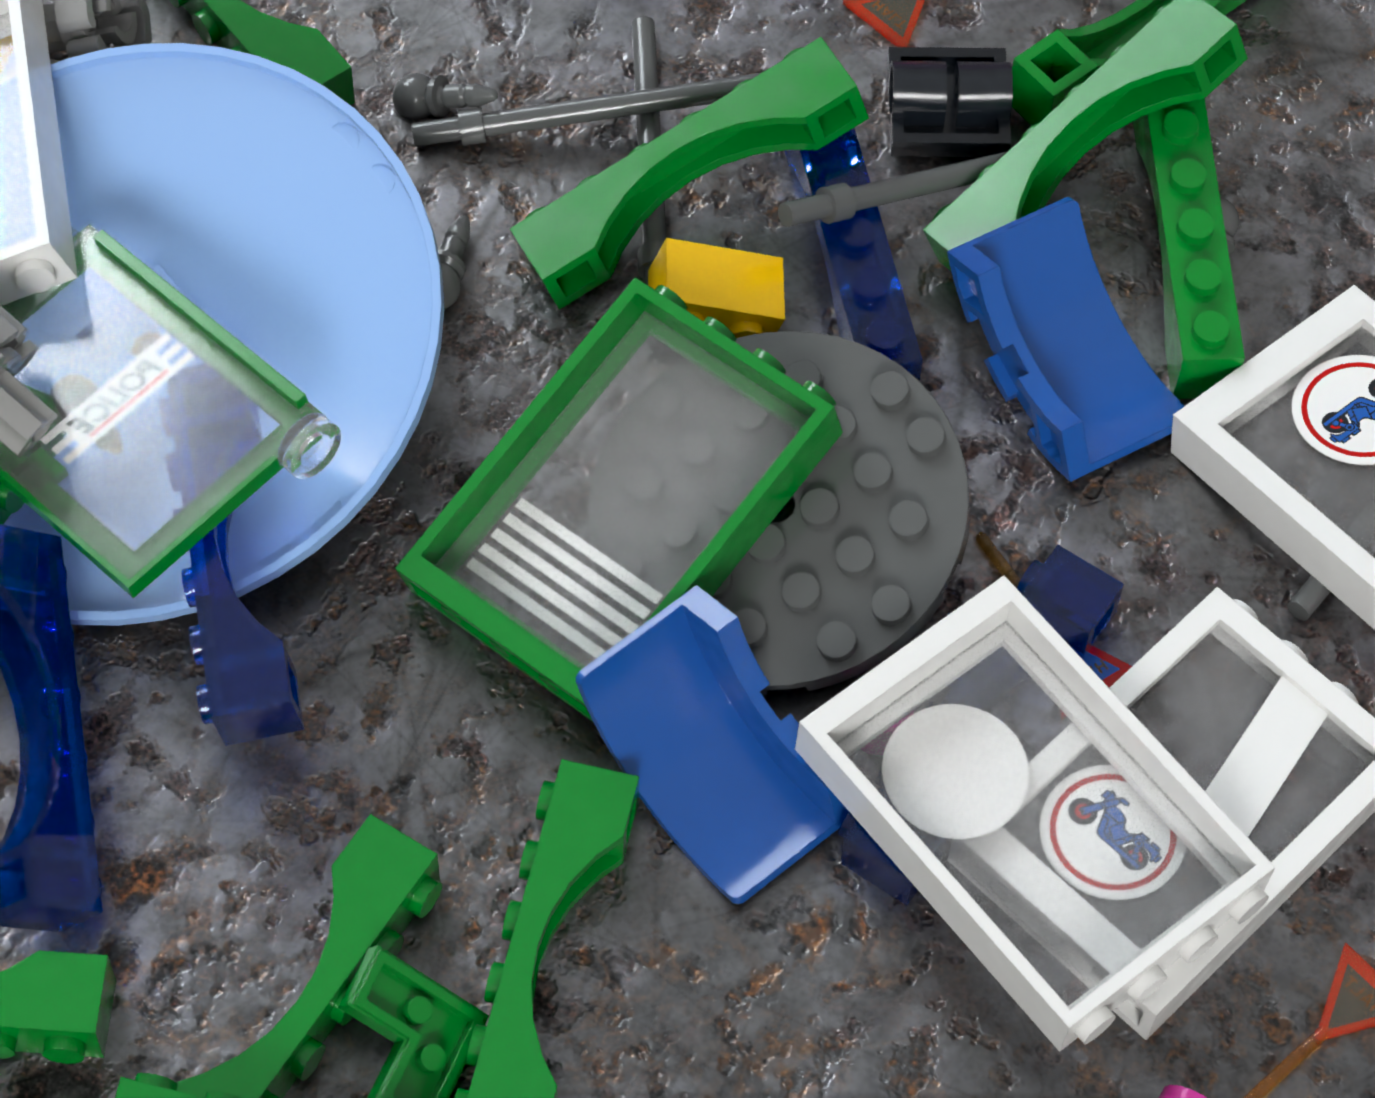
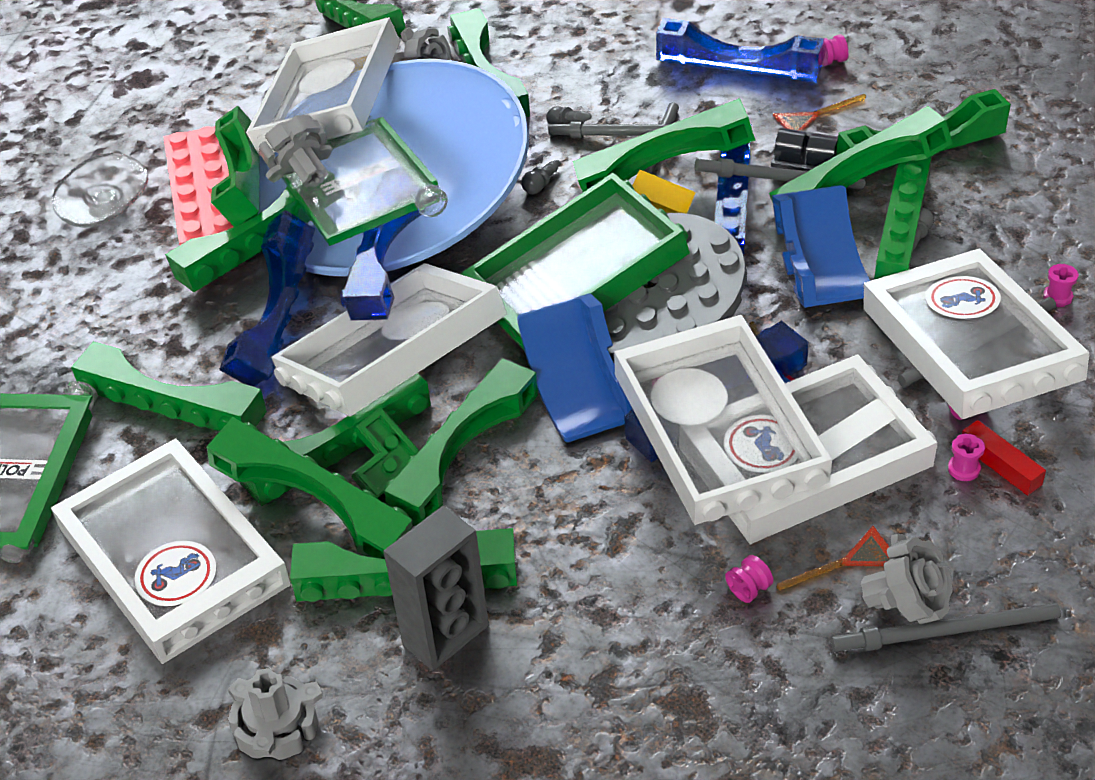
camera: 25 degrees right, 15 degrees down
none -> white window [271,263,507,416]

